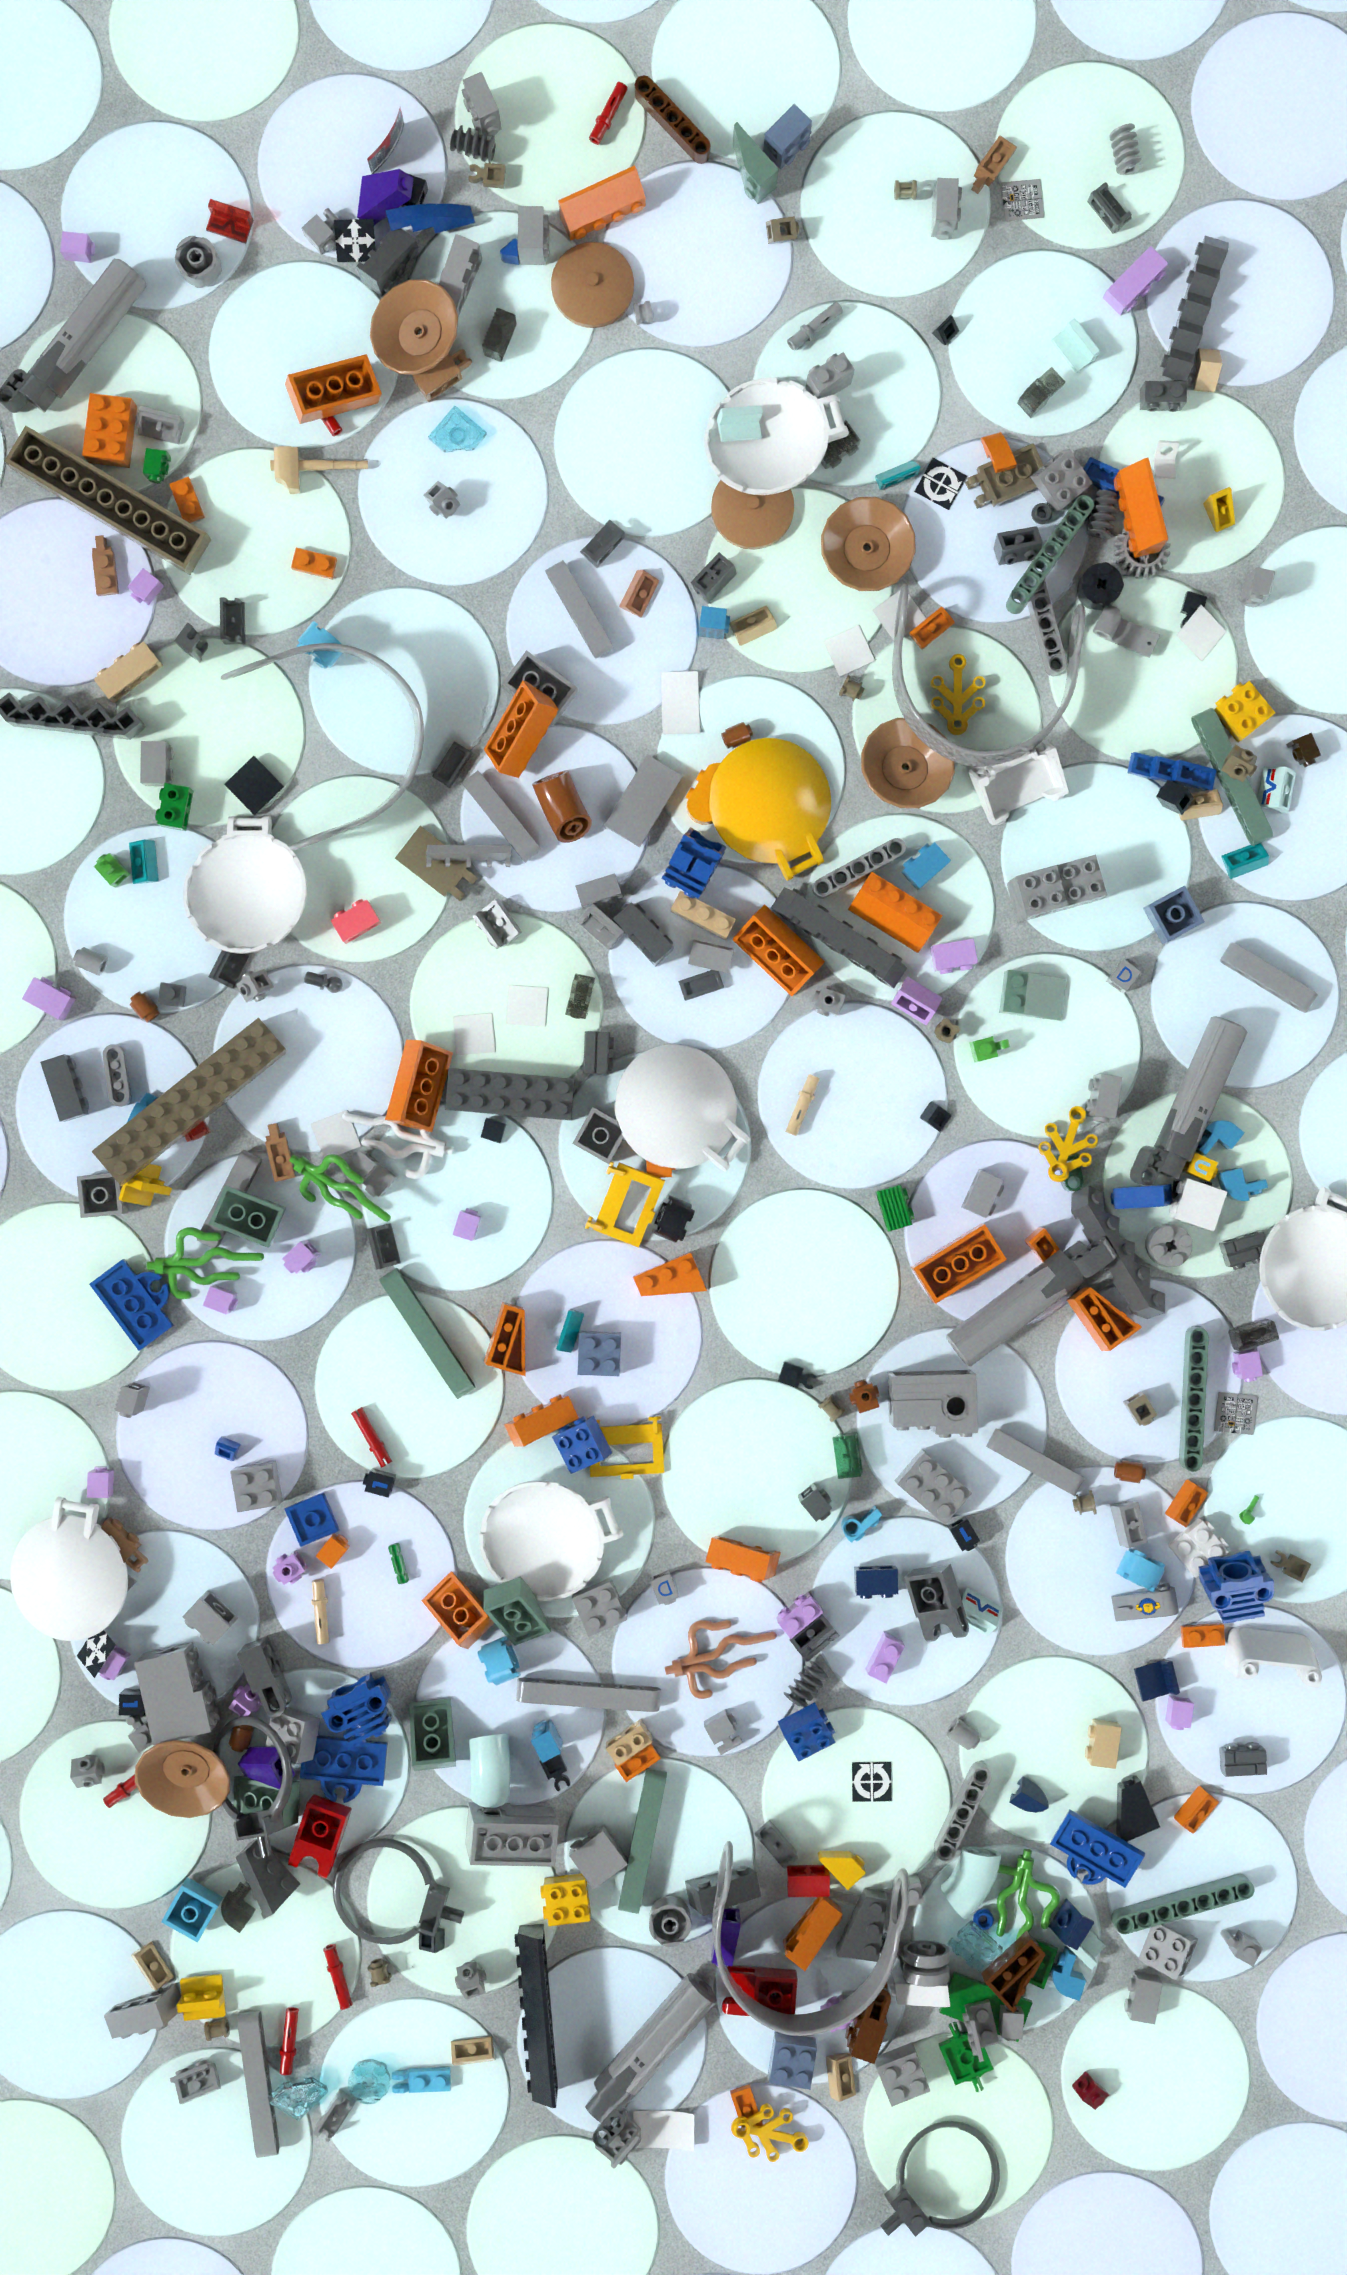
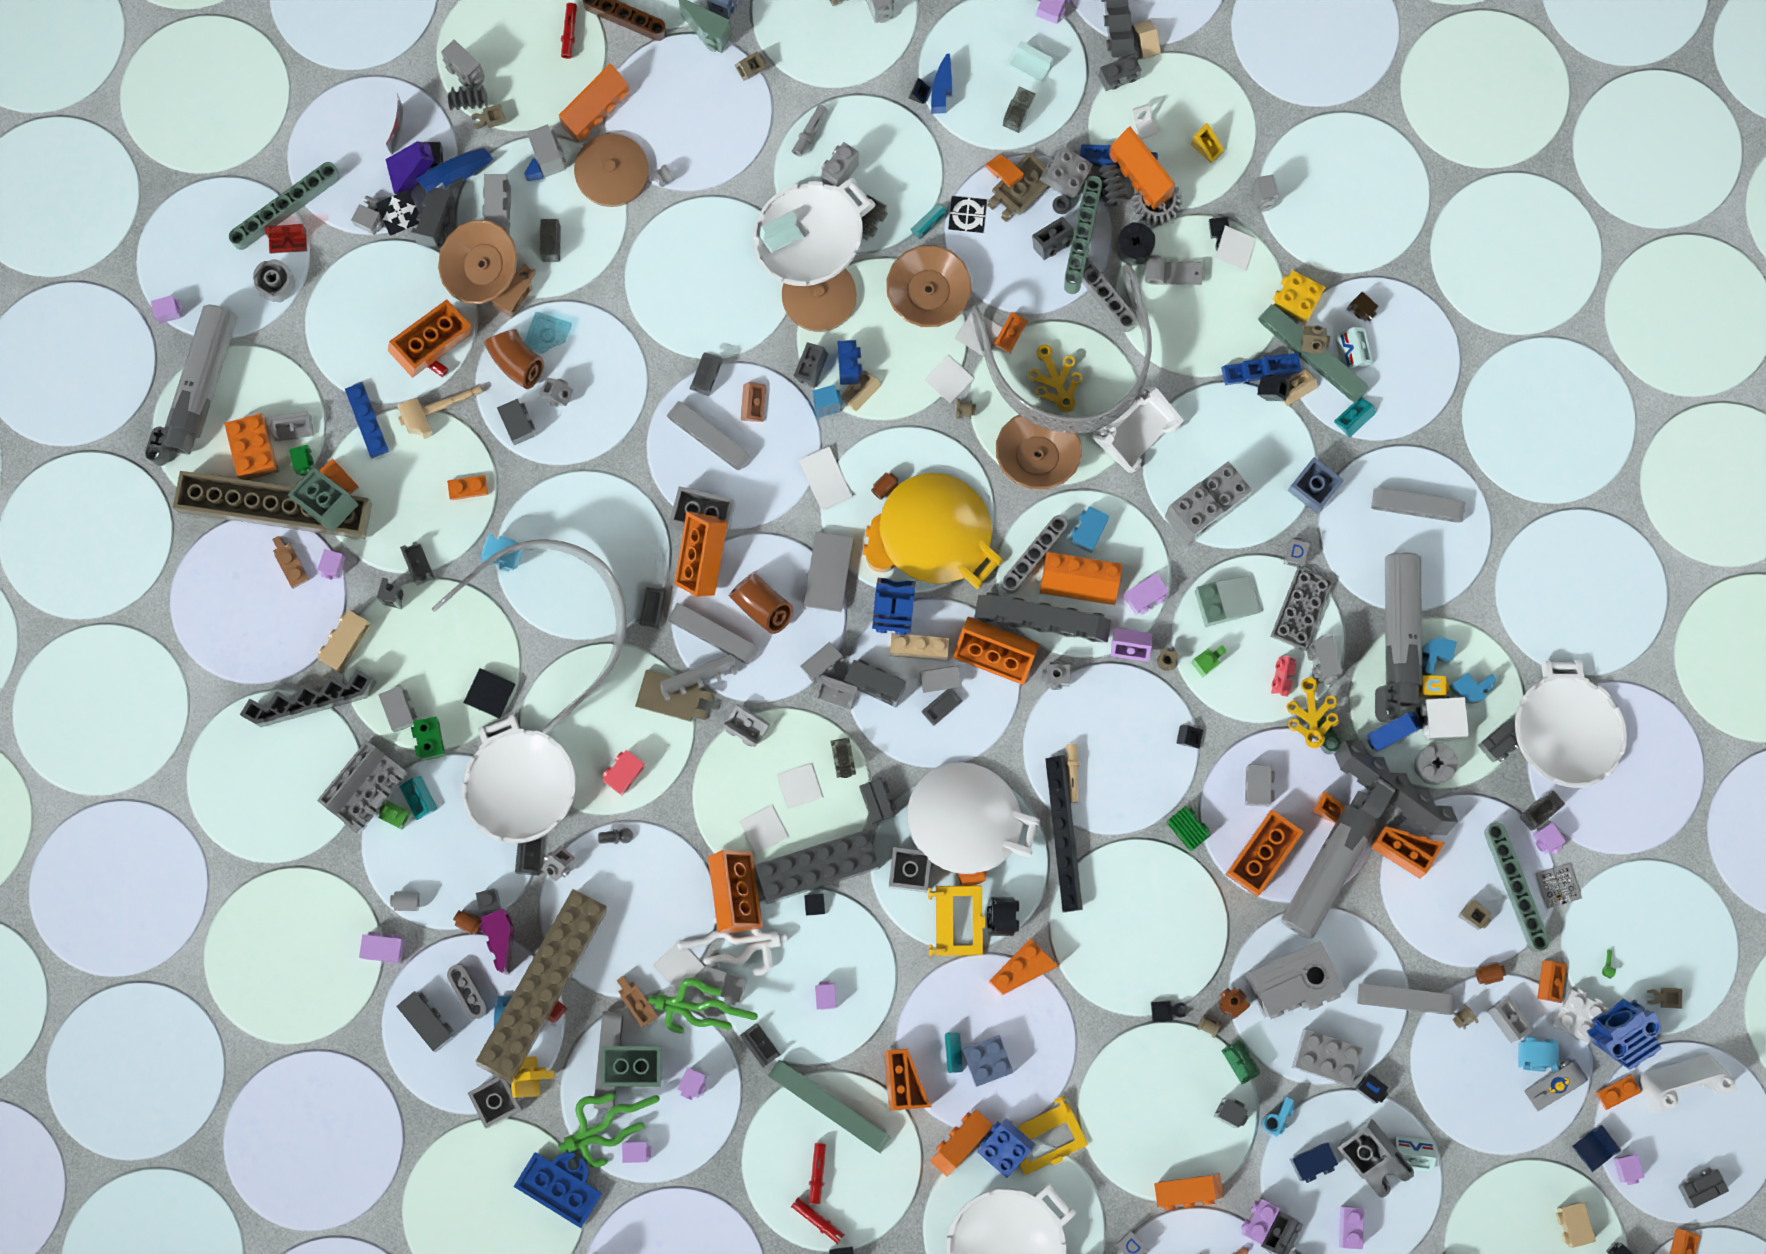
camera: 30 degrees left, 10 degrees down
none -> sand green beam [229,162,340,250]
none -> sand green slope [288,467,358,533]
none -> light grey slope [317,740,409,835]
none -> blue plate [345,382,389,459]
none -> magenta slope [480,909,515,975]
none -> dark orange brick [483,329,544,389]
none -> dark grey brick [497,398,536,446]
none -> red pin [809,1143,826,1204]
none -> blue brick [837,340,862,385]
none -> blue slope [931,53,952,114]
none -> black plate [1045,755,1083,913]
none -> light grey tile [1270,567,1334,651]
none -> coral hinge [1271,656,1297,697]

